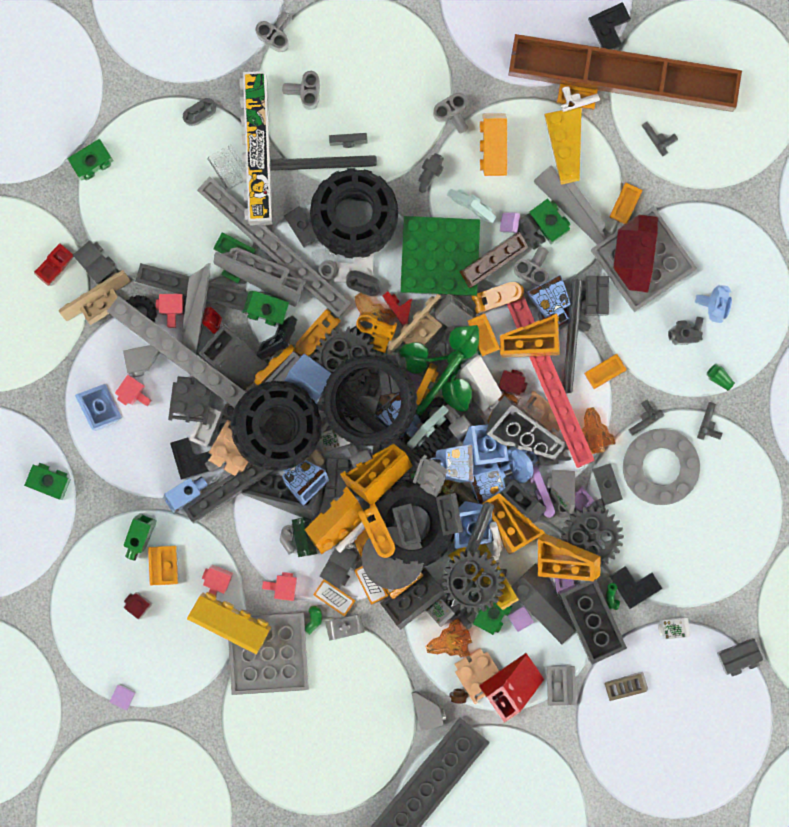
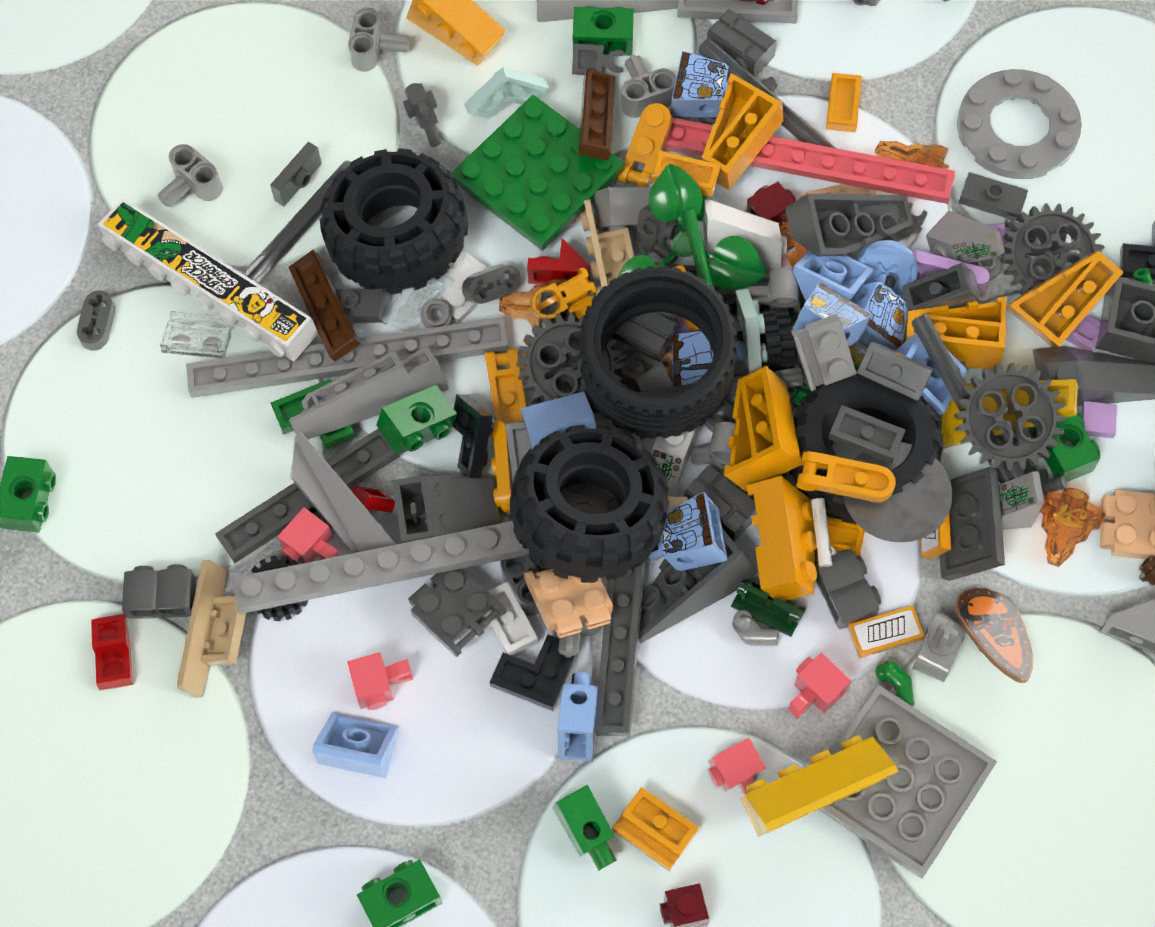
camera: 55 degrees left, 20 degrees down
light grey slope [123,345,160,377] -> none
light grey beam [255,12,292,52] -> none
white tile [354,566,388,605] -> none
white hose [489,522,504,560] -> none
lavender tile [499,213,520,233] -> none
dark grey hose [628,400,665,436] -> none
dark grey hose [697,402,723,440] -> none
none -> reddish brown tile [288,250,361,362]
none -> shield [954,587,1033,683]

